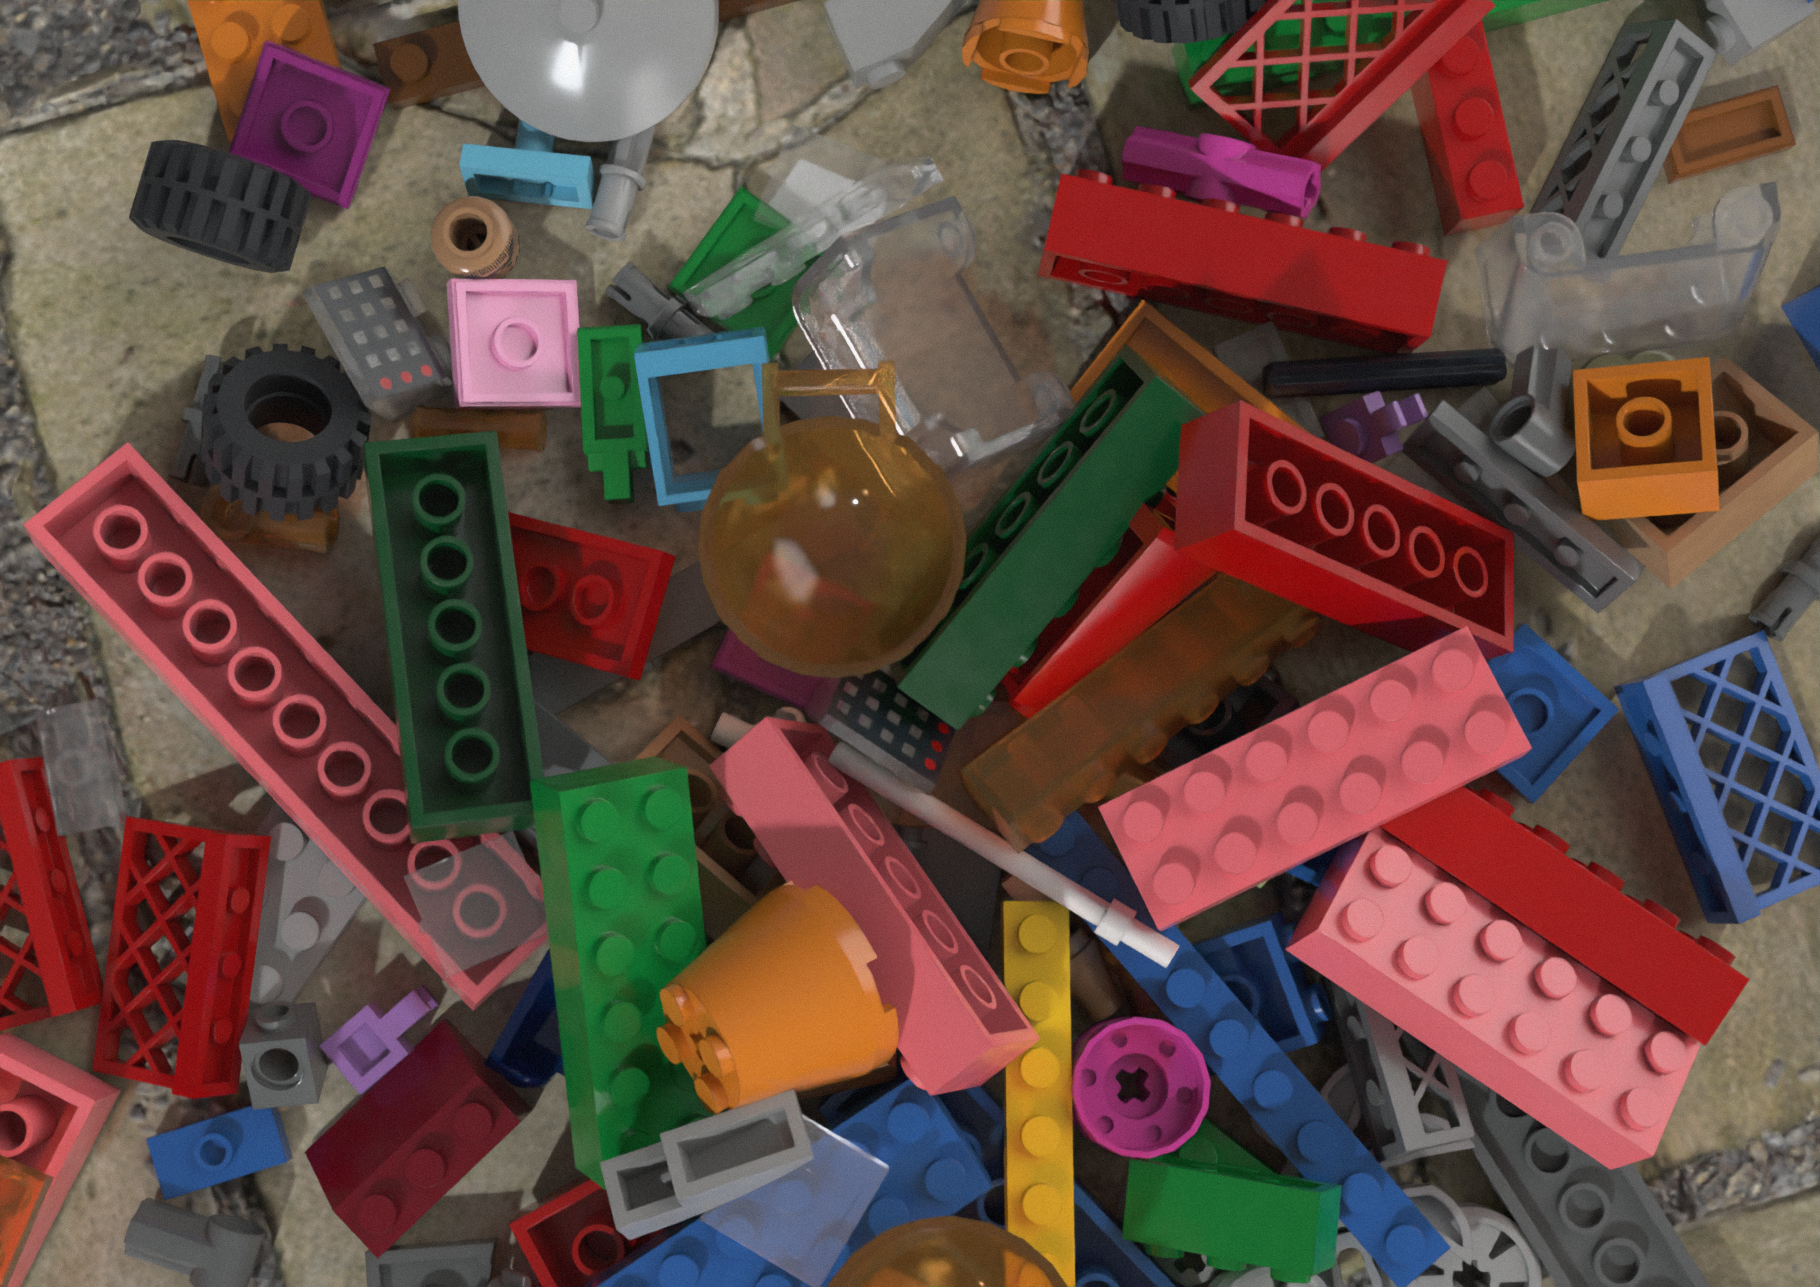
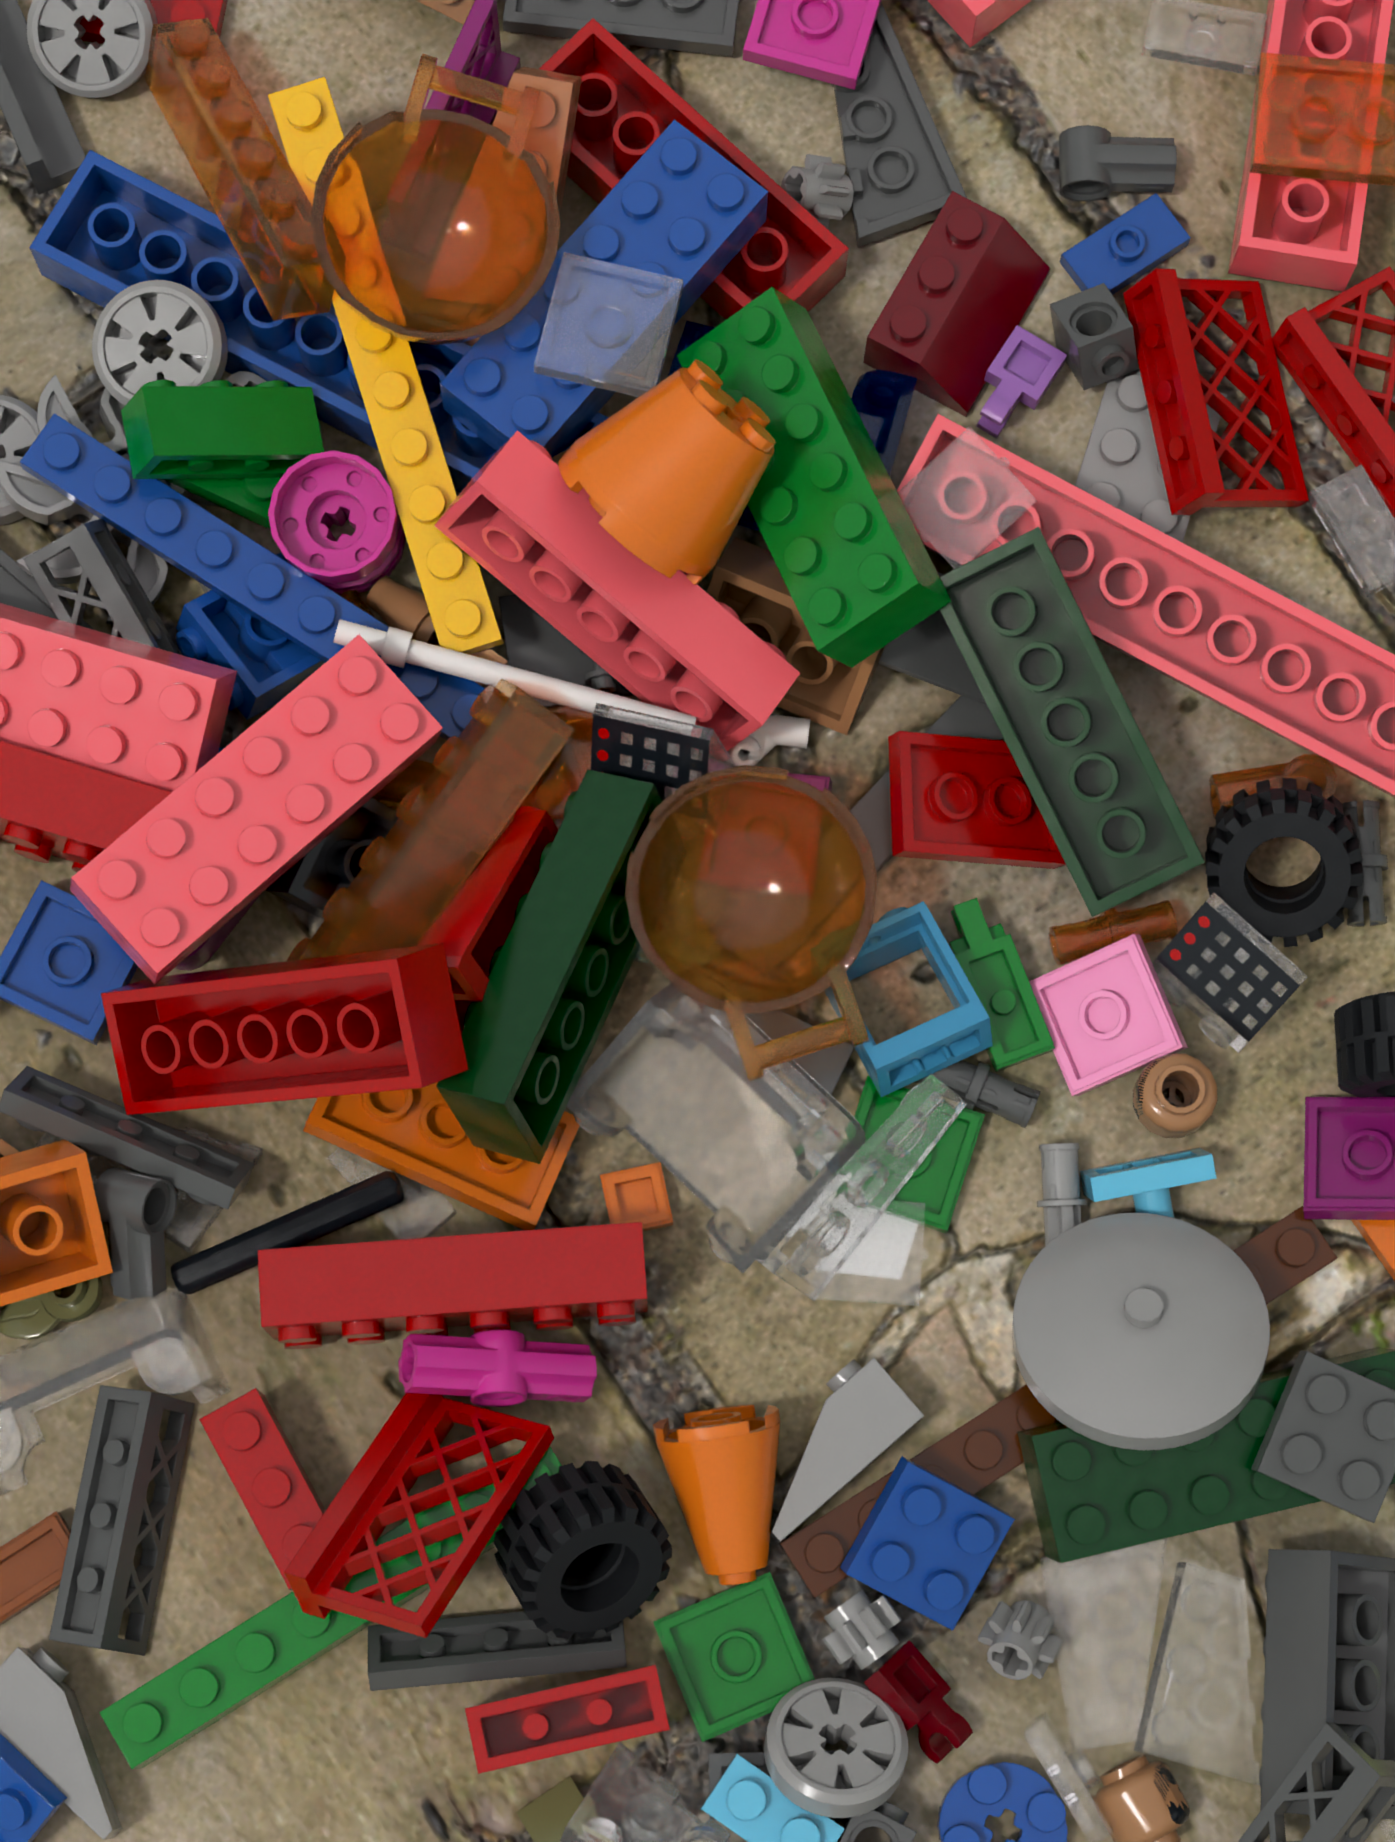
camera: 160 degrees right, 10 degrees down
light grey slope [600,1089,815,1240] -> none
medium lavender plate [1320,391,1429,464] -> none
none -> orange tile [600,1162,673,1232]

